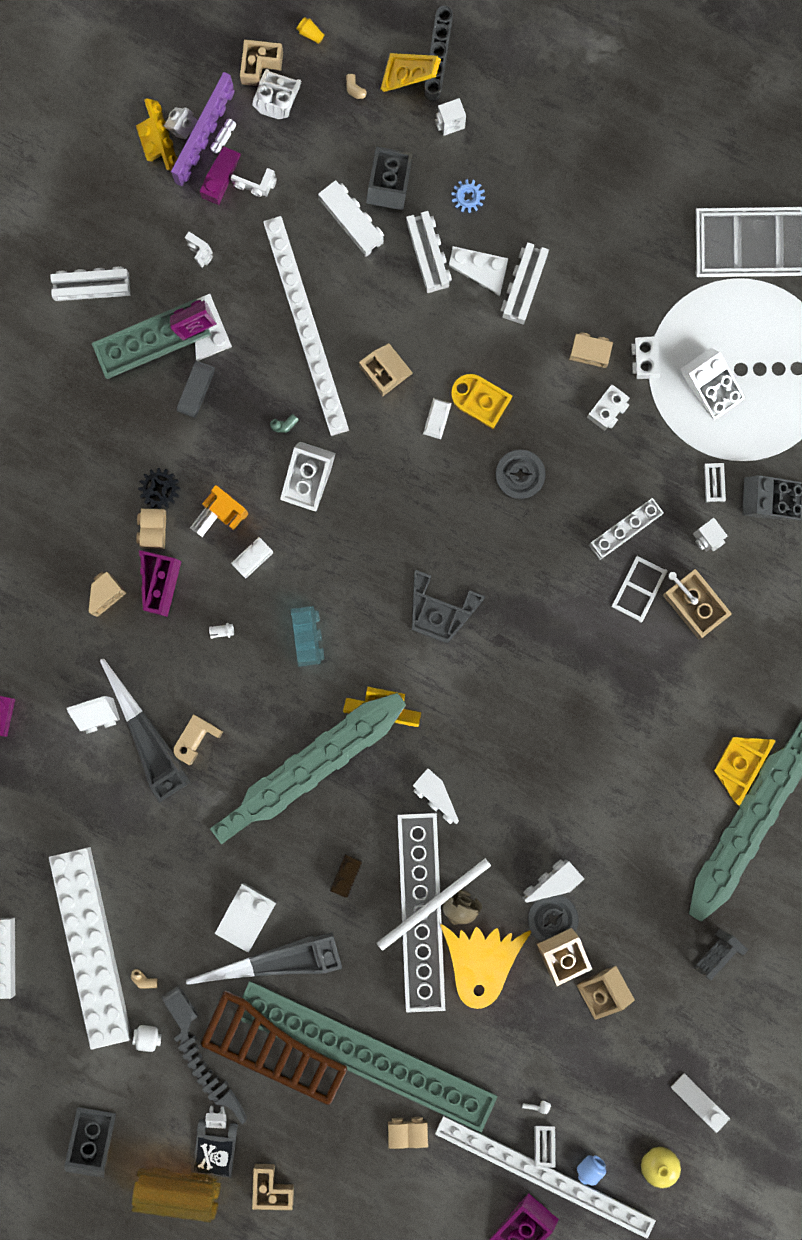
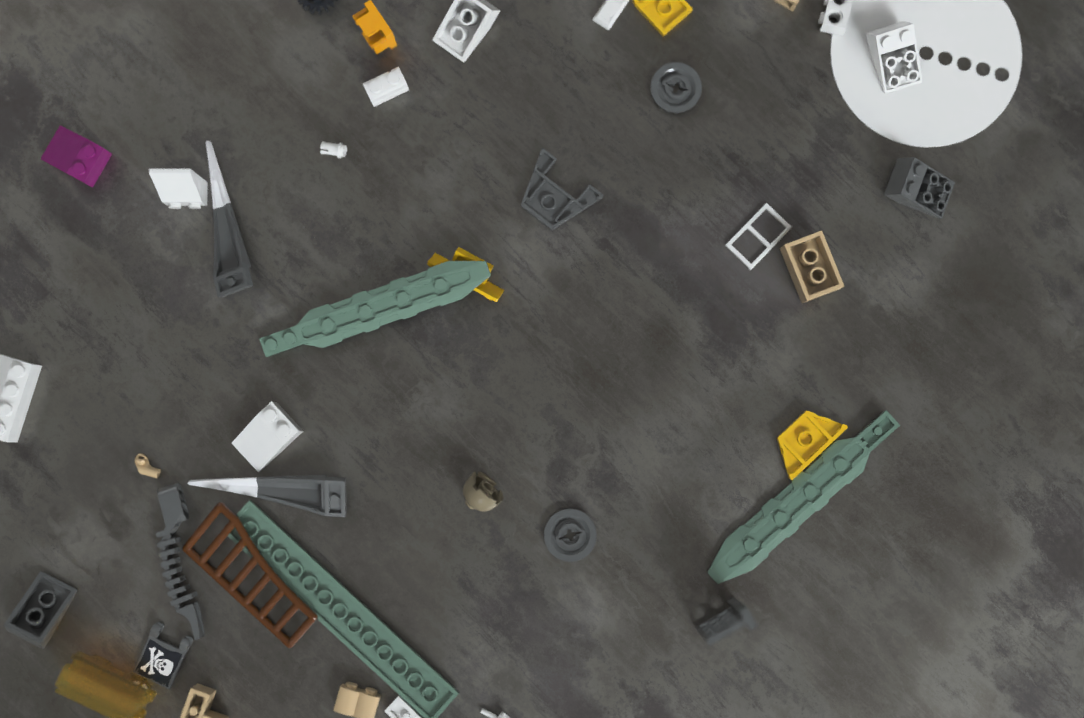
camera: 20 degrees right, 0 degrees up
white brick [49,847,132,1050] -> none
tan slope [89,572,127,617] -> none
white head [132,1025,162,1052] -> none
tan brick [136,509,166,549] -> none
magenta wedge [139,550,181,617] -> none
tan piece [174,715,223,765] -> none
white tile [190,499,218,537] -> none
white tile [205,1106,227,1129] -> none
clear light blue brick [291,606,325,667] -> none
dark brown brick [330,854,362,898] -> none
white piece [377,858,491,951] -> none
white brick [398,813,445,1012] -> none
white slope [412,768,459,824] -> none
yellow piece [440,924,531,1009] -> none
white slope [522,859,584,902] -> none
tan brick [537,928,592,986] -> none
tan slope [577,966,635,1020] -> none
white brick [587,384,630,431] -> none
white brick [589,498,664,560] -> none
white hinge [669,572,698,604] -> none
white brick [693,518,728,552] -> none
white tile [704,463,726,502] -> none

